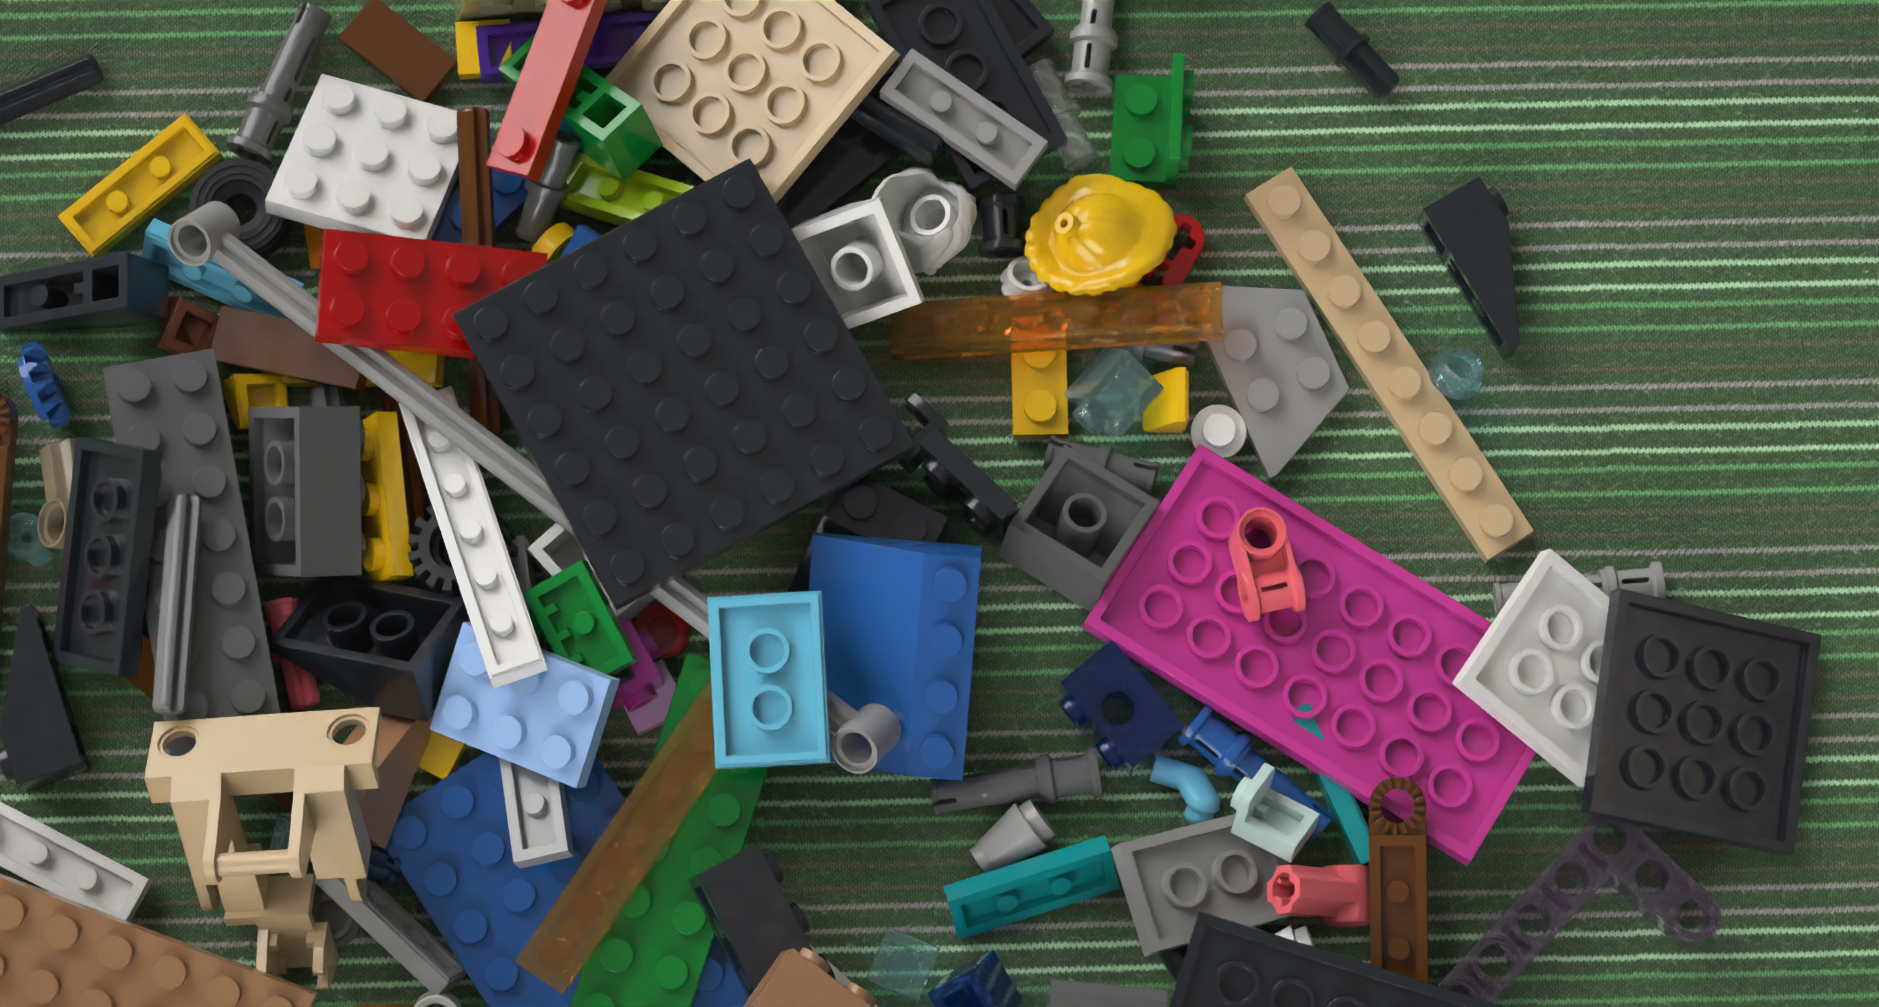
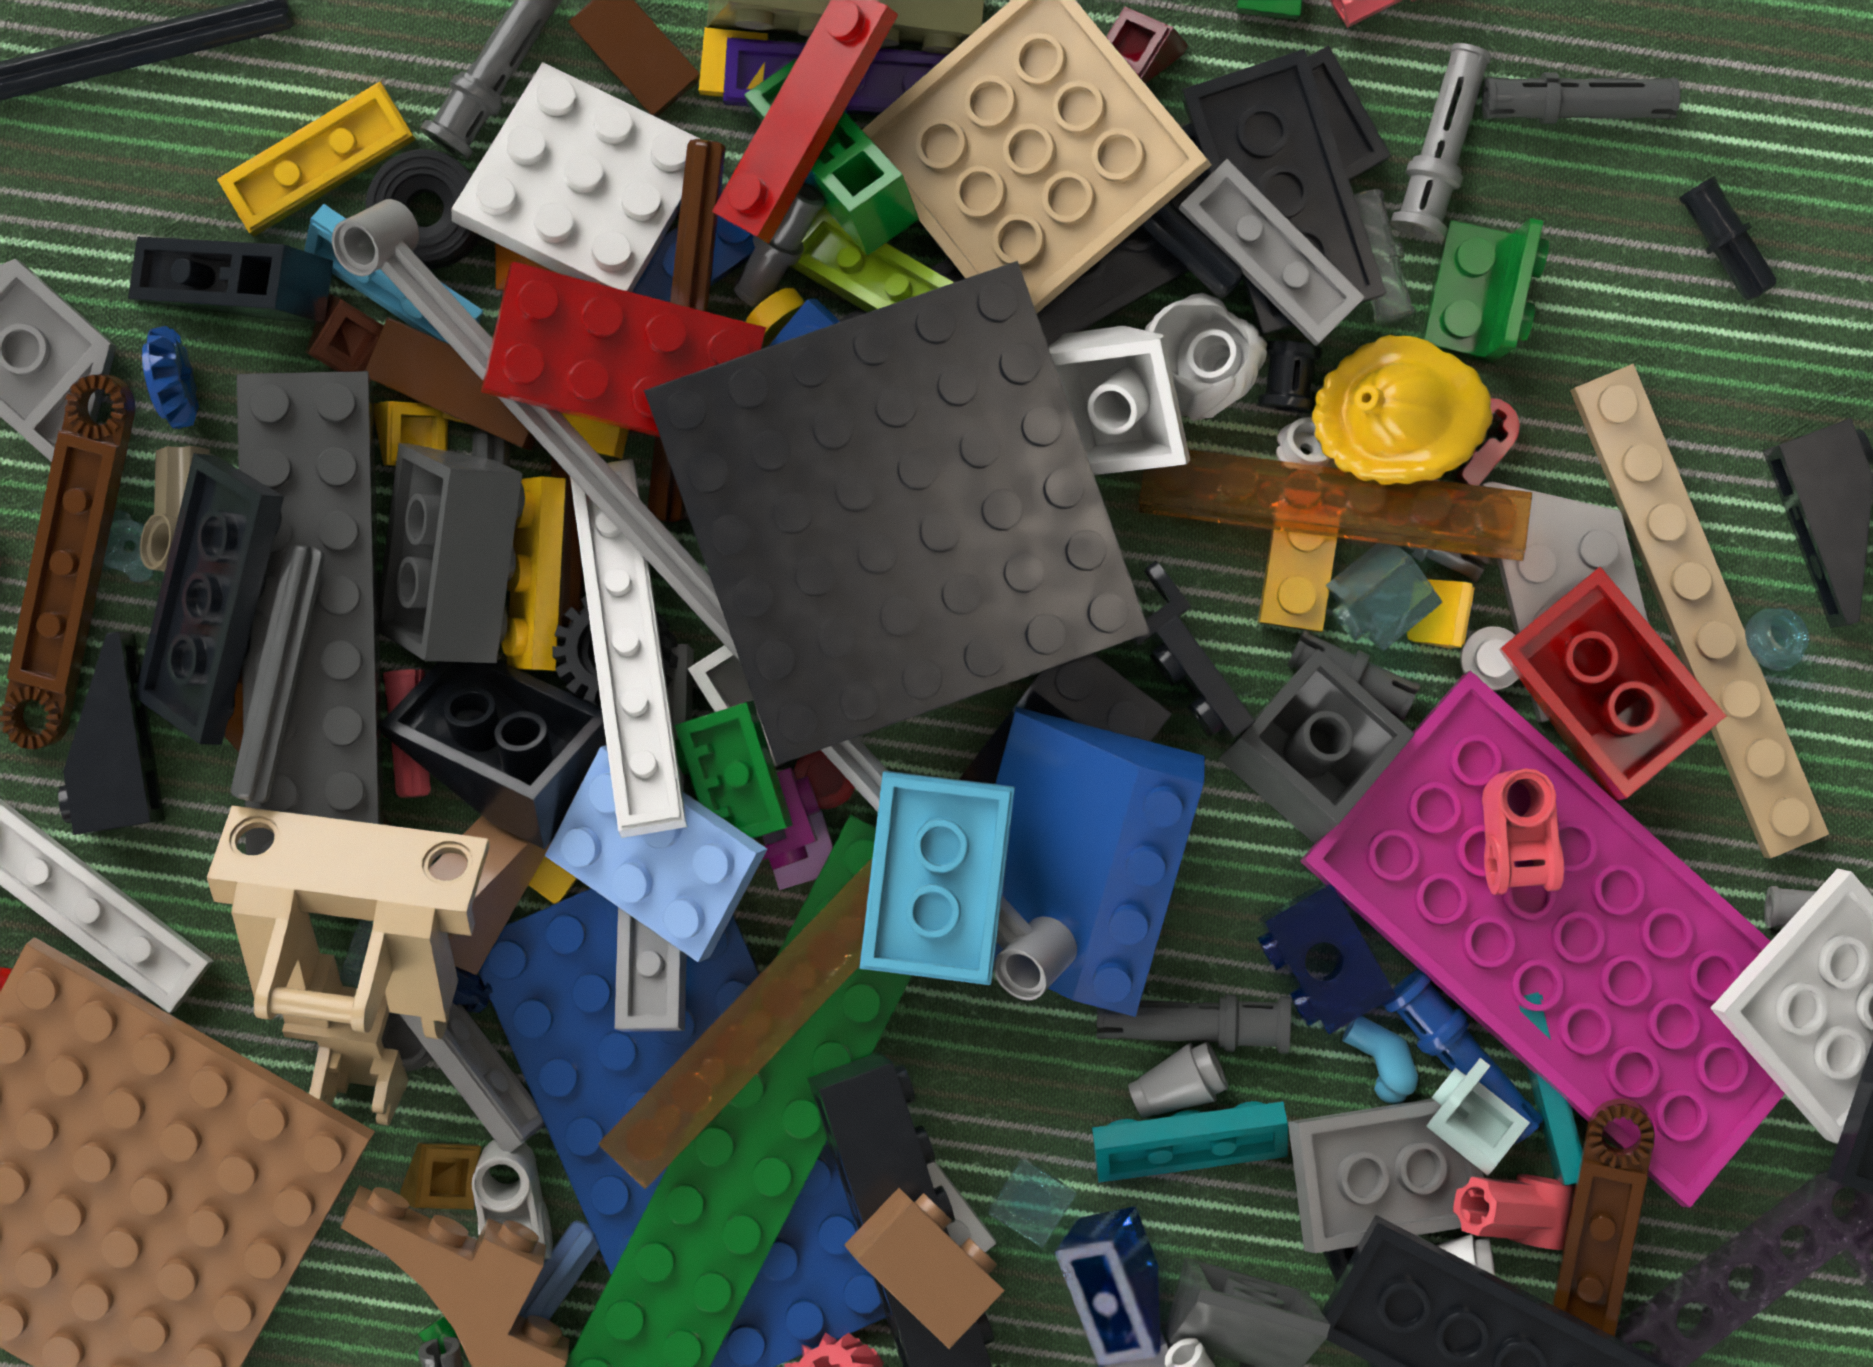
camera: 10 degrees right, 10 degrees up
none -> red slope [1499,567,1726,801]

